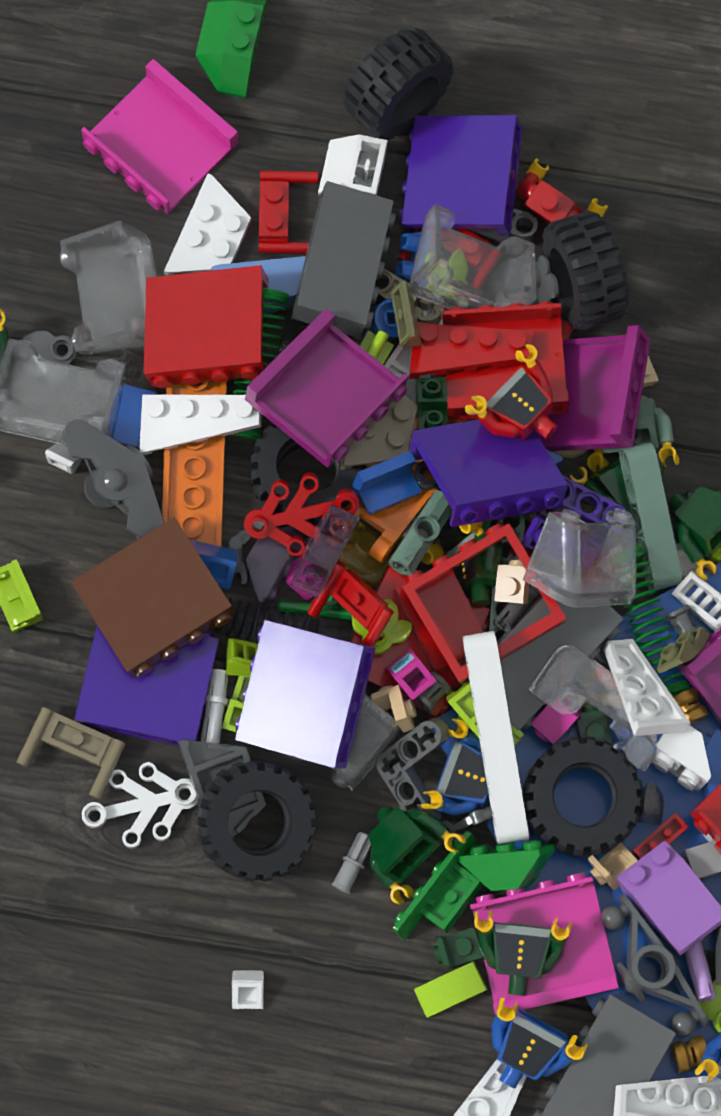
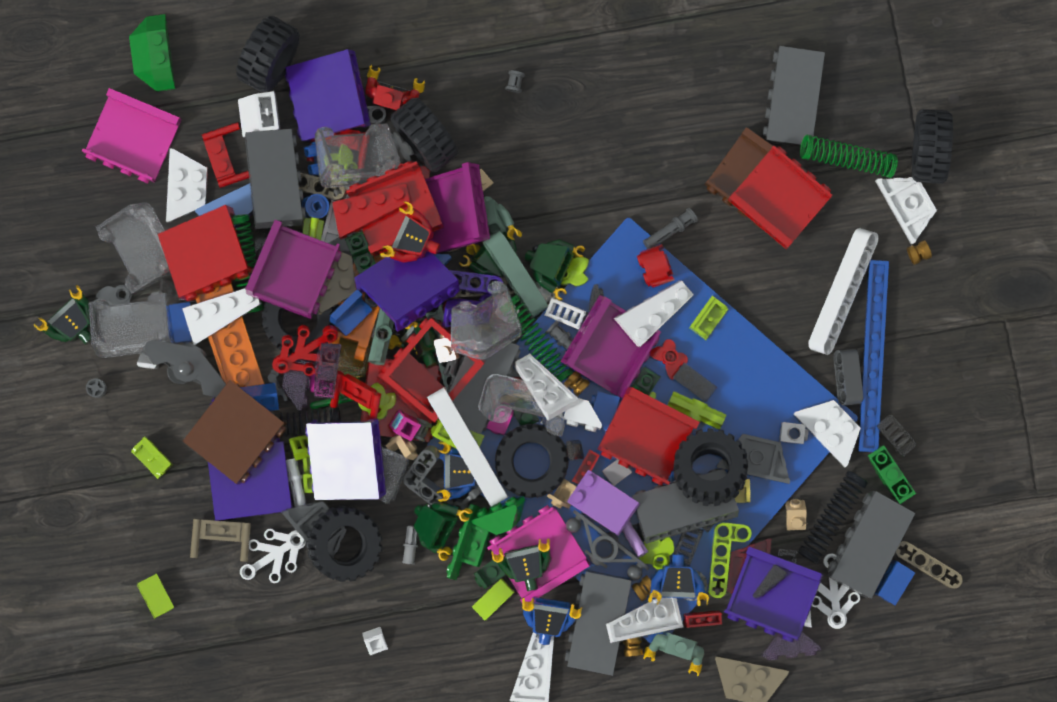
camera: 15 degrees left, 10 degrees up
olive slope [391,280,422,347] -> none
olive slope [656,626,710,673] -> none

